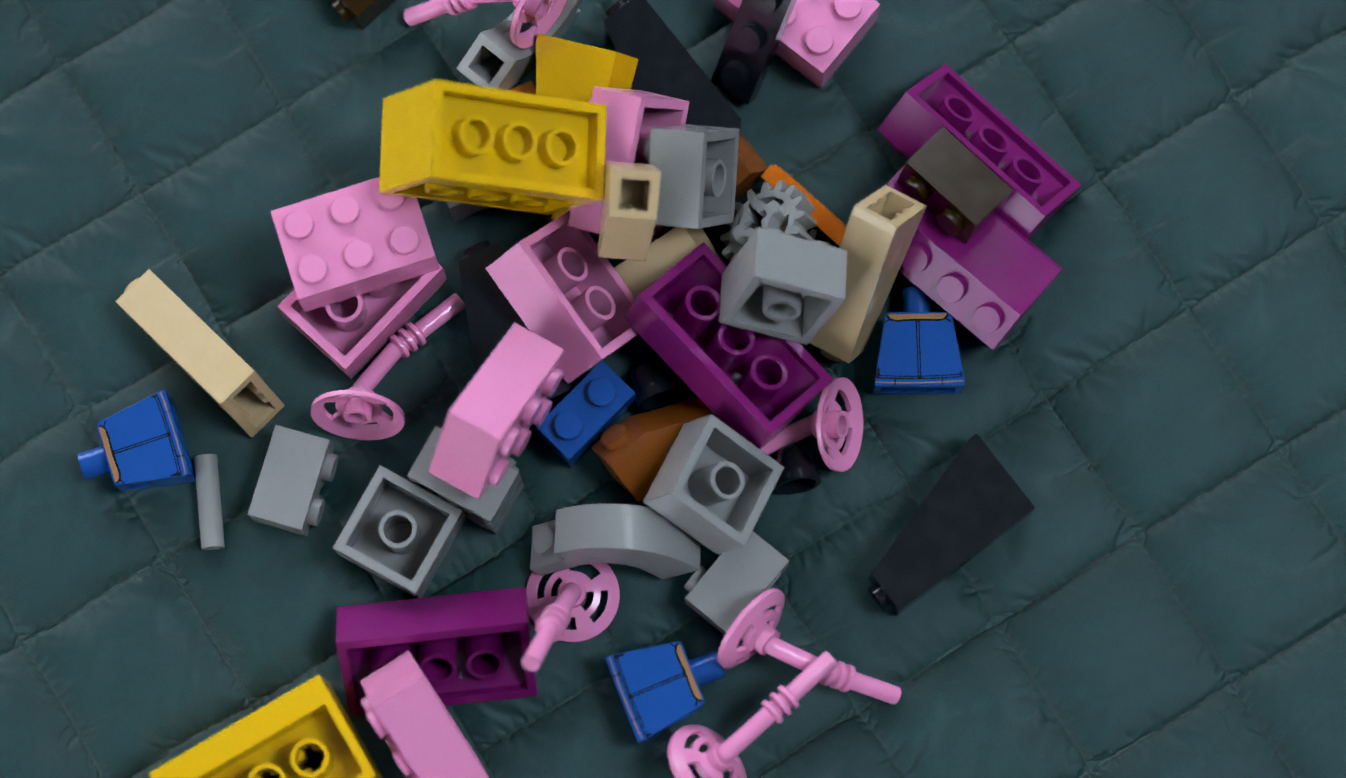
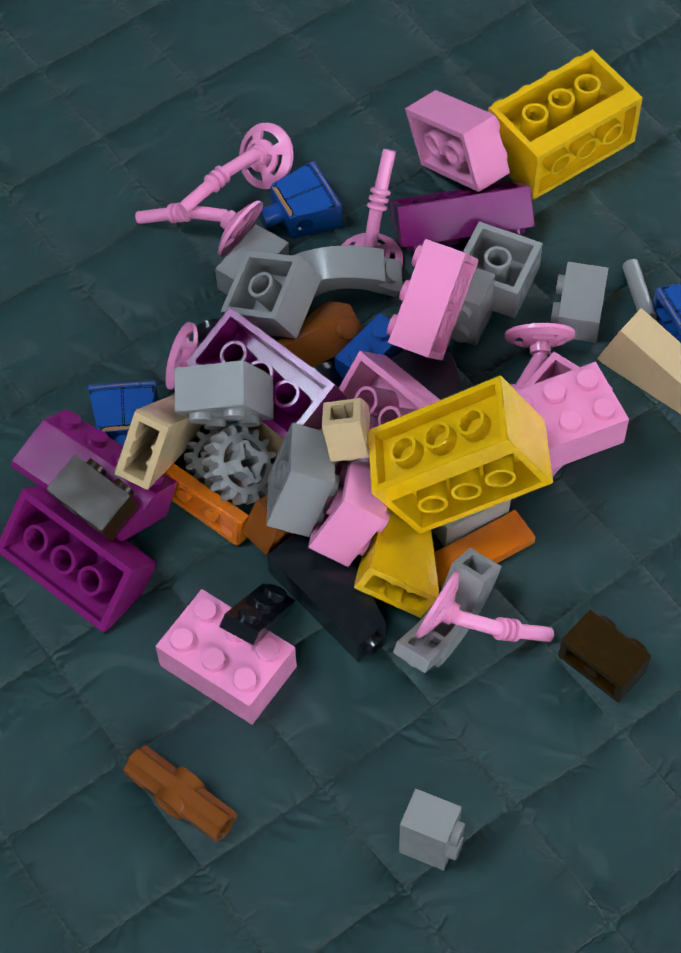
camera: 175 degrees right, 20 degrees down
black slope [868,433,1035,616] -> none

